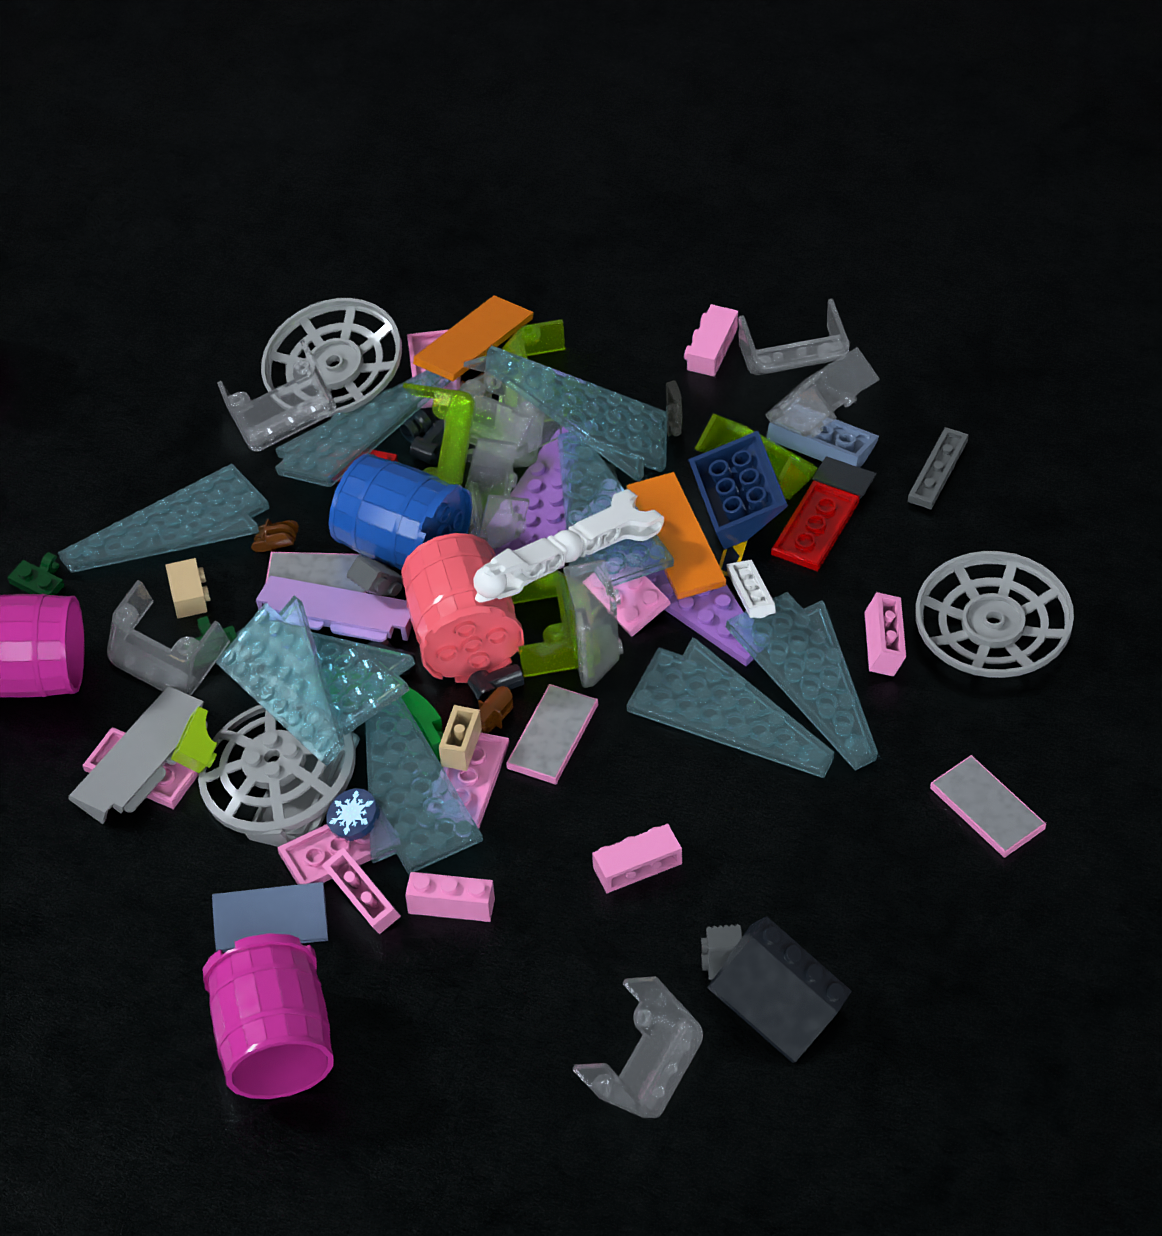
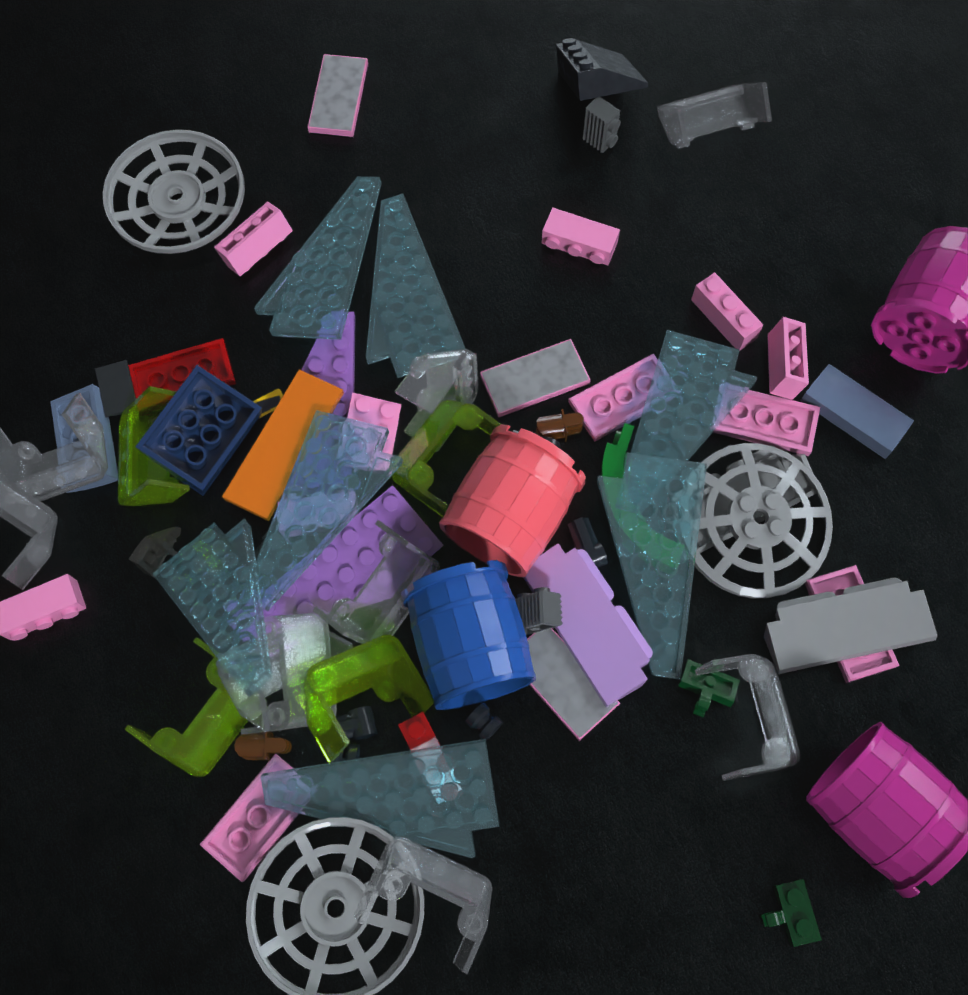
camera: 135 degrees left, 20 degrees up
clear light blue wing [58,464,270,573] -> none
tan brick [166,558,210,619] -> none
lime arch [171,706,217,773] -> none
clear light blue wing [215,595,345,766] -> none
reddish brown arm [251,519,299,552] -> none
dark blue tile [326,788,380,841] -> none
orange tile [413,296,533,381] -> none
tan brick [439,705,482,771] -> none
white piece [473,489,665,603] -> none
white plate [727,560,776,618] -> none
dark grey plate [908,427,968,509] -> none

